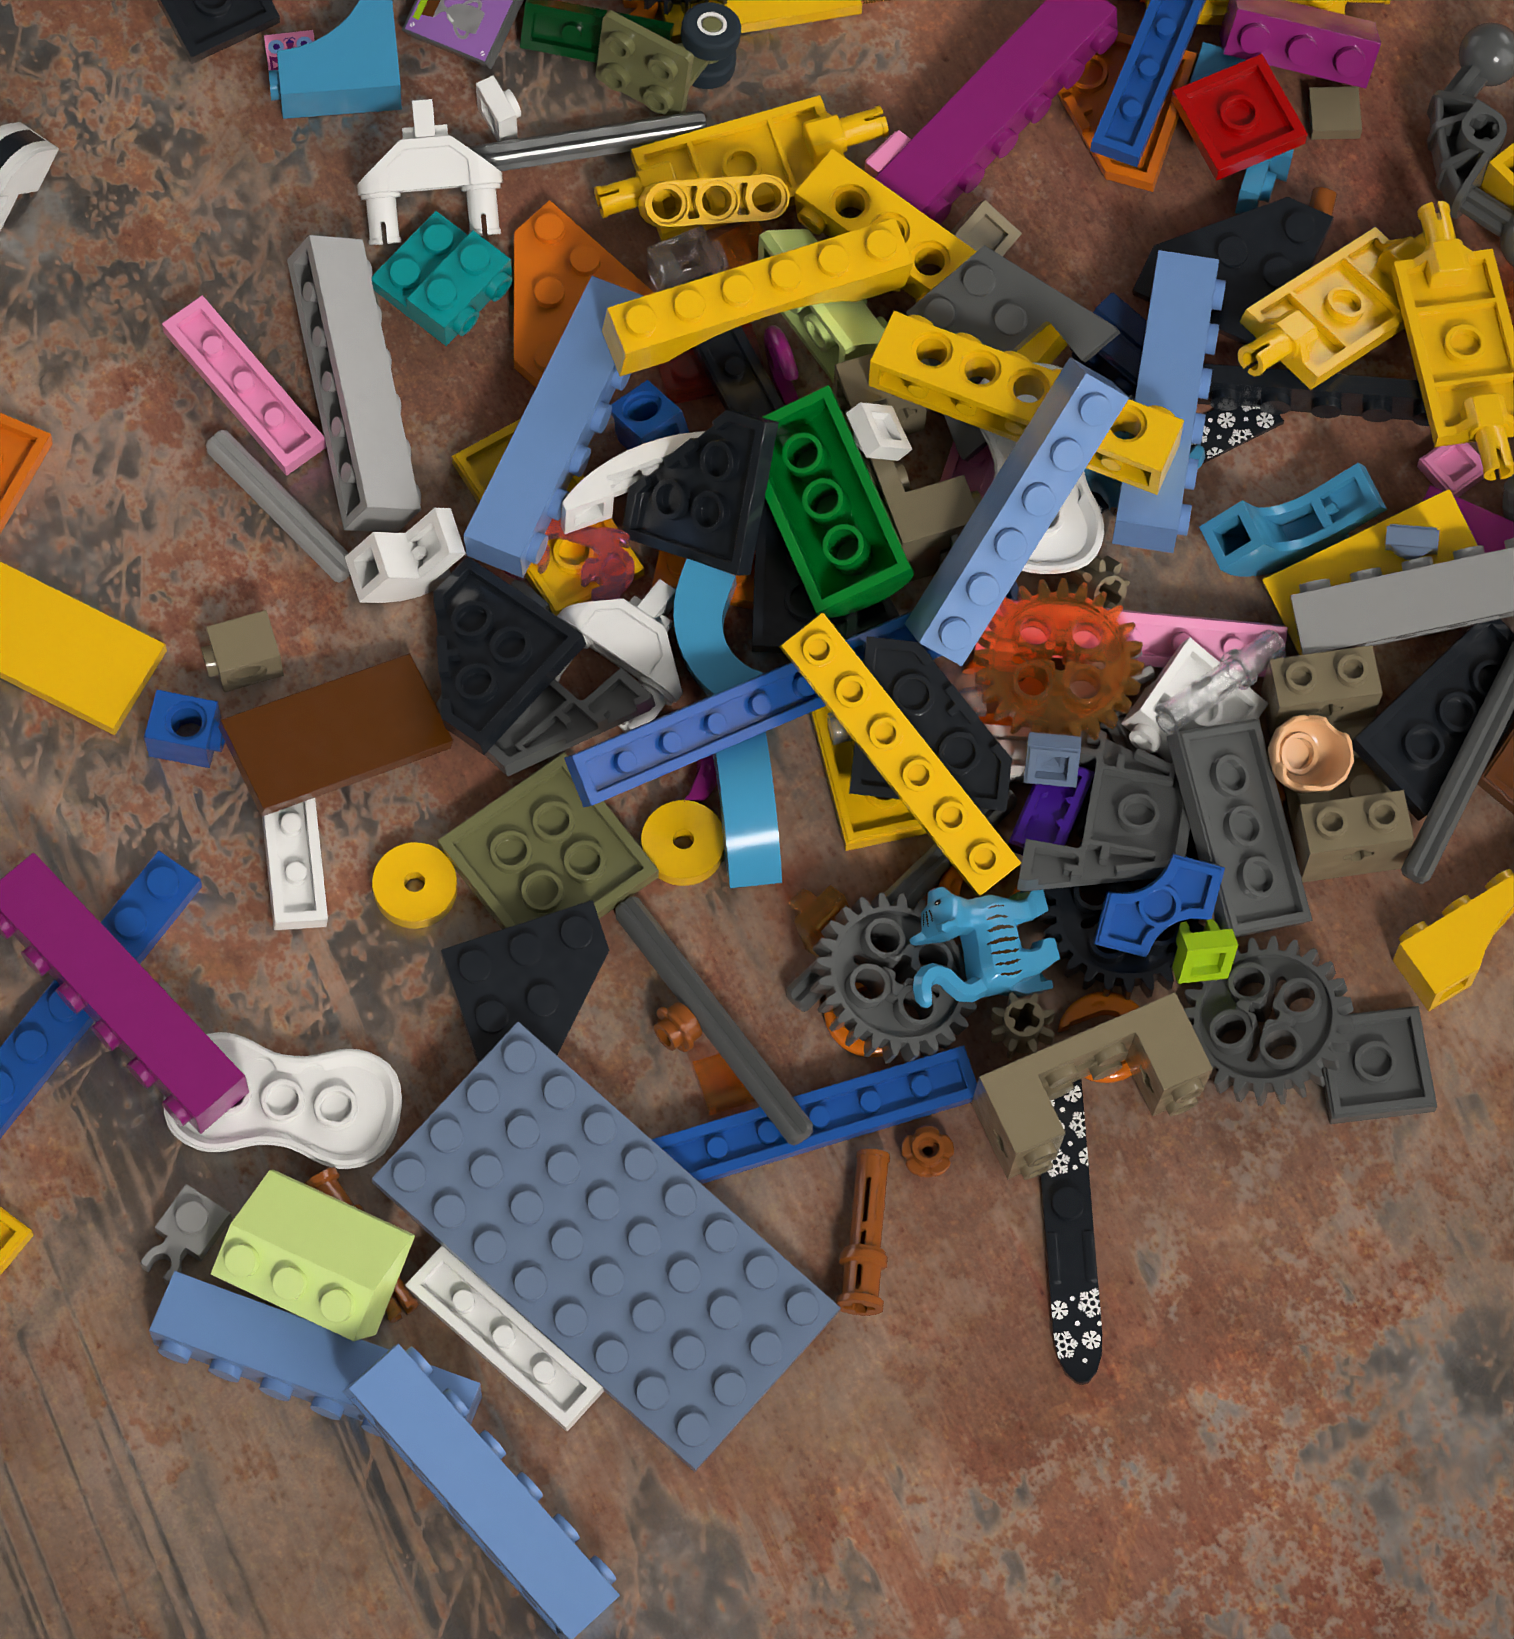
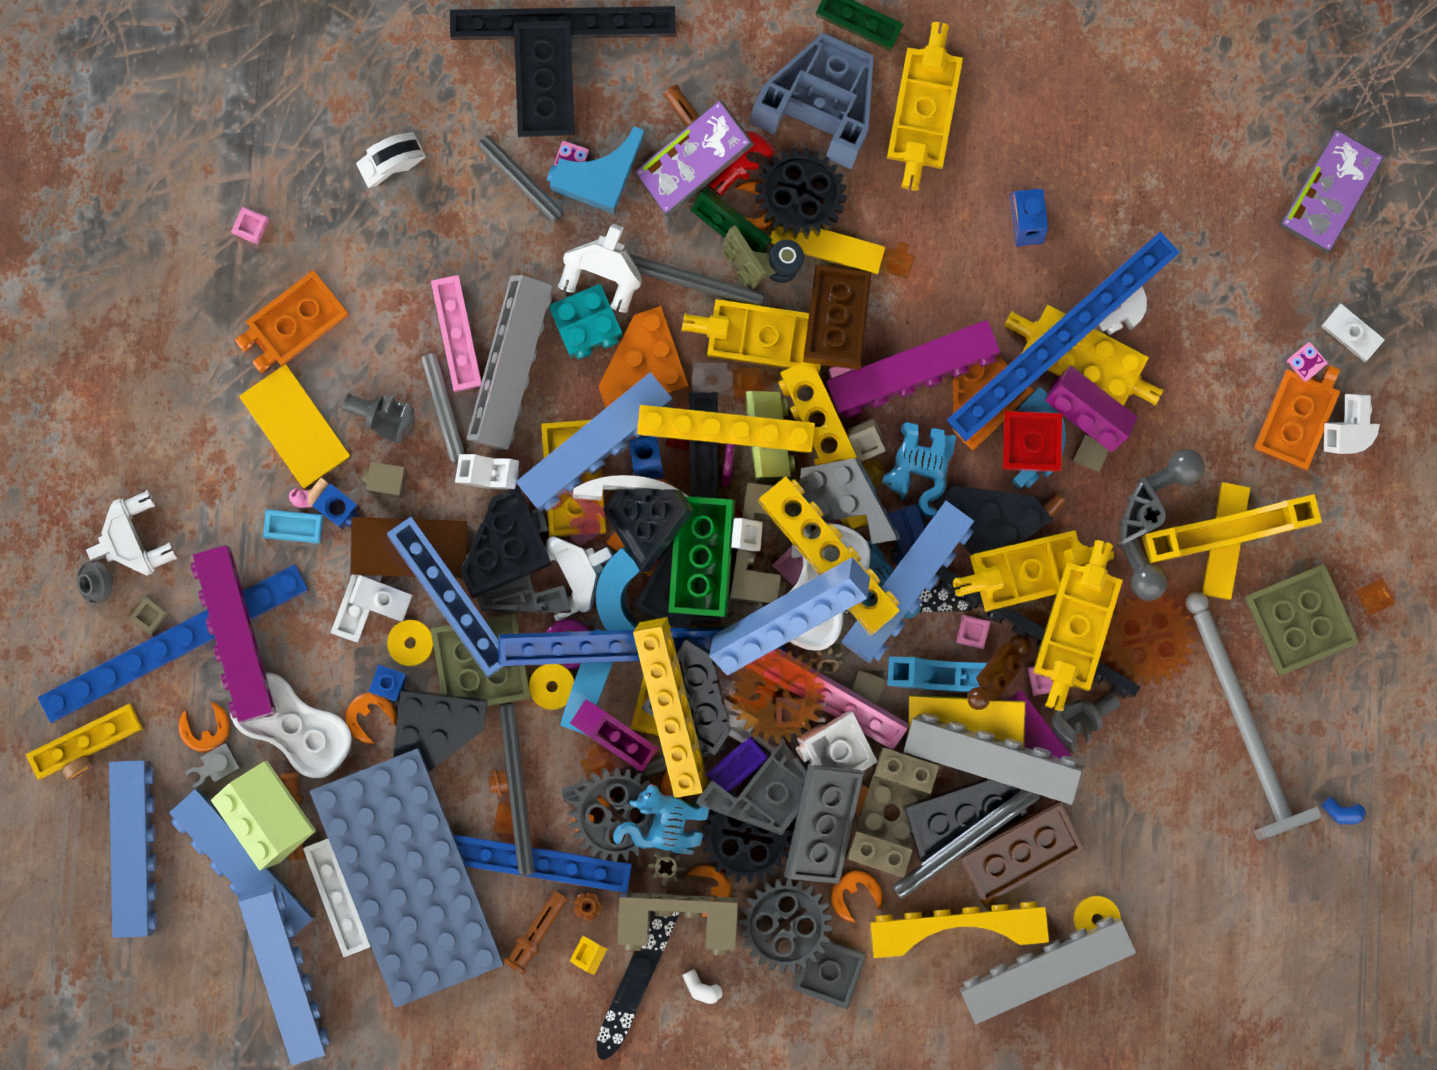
camera: 30 degrees right, 15 degrees up
white plate [476,75,521,142] -> none
yellow beam [638,174,790,227] -> none
sand blue tile [1023,732,1082,788] -> none
blue tile [1093,853,1225,957] -> none
clear pin [1155,630,1286,735] -> none
lime tile [1172,919,1238,984] -> none
light nougat hair [1268,715,1354,793] -> none
sand blue tile [1385,524,1440,560] -> none
none -> medium blue brick [109,760,158,938]
none -> orange head [178,702,230,752]
none -> medium azure tile [263,509,324,544]
none -> arm [289,478,329,508]
none -> dark grey piece [342,393,414,443]
none -> orange head [346,692,397,744]
none -> white plate [349,575,412,622]
none -> blue brick [368,664,409,702]
none -> medium blue brick [387,517,504,678]
none -> dark grey axle [478,135,564,223]
none -> magenta brick [570,699,658,772]
none -> yellow plate [570,936,608,975]
none -> white arm [682,969,723,1004]
none -> reddish brown tile [803,265,872,370]
none -> orange head [831,870,883,923]
none -> dark tan tile [851,670,886,705]
none -> dark azure animal [882,422,956,518]
none -> bright pink tile [955,615,991,650]
none -> reddish brown plate [967,635,1031,710]

